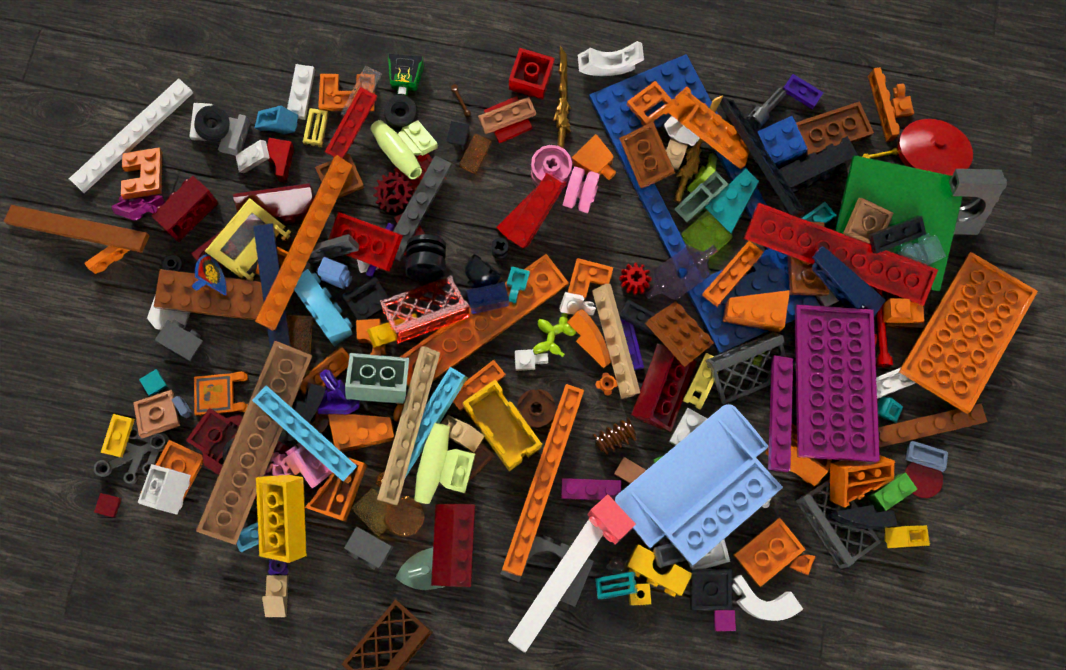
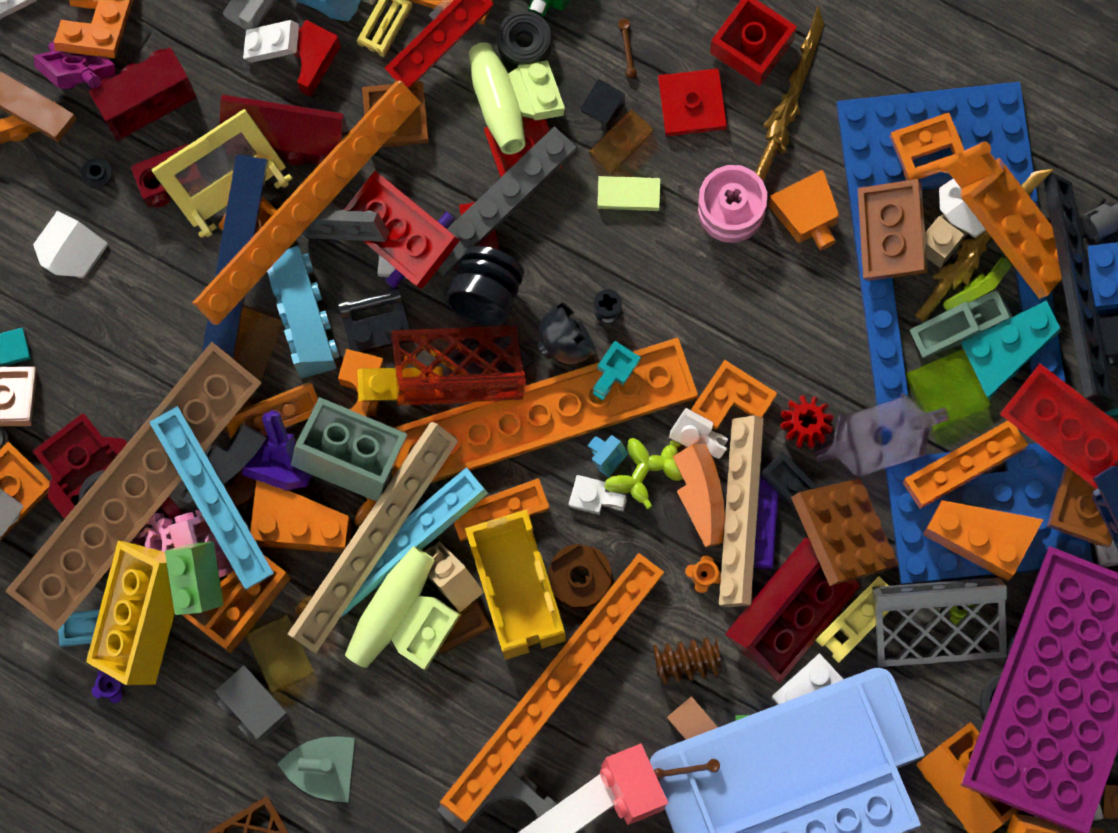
camera: 30 degrees right, 0 degrees up
dark orange plate [154,269,264,320] -> none
dark grey brick [155,320,203,361] -> none
sand blue tile [171,396,193,418] -> none
shield [192,254,227,295] -> none
orange flag [194,371,248,416] -> none
tan slope [262,575,289,617] -> none
medium blue brick [318,257,352,289] -> none
dark red gear [373,172,415,213] -> none
clear orange tile [384,496,425,537] -> none
dark red slope [431,504,475,587] -> none
clear blue brick [467,282,509,314] -> none
nougat tile [478,97,536,134] -> none
red wedge [496,173,566,248] -> none
magenta plate [561,478,621,501] -> none
bright pink wheel [563,166,600,213] -> none
white arch [578,41,644,76] -> none
magenta plate [768,355,793,472] -> none
none -> bright green brick [165,542,224,615]
none -> dark azure tile [587,435,628,478]
none -> yellowish green tile [597,176,660,211]
none -> reddish brown hinge [654,759,720,781]

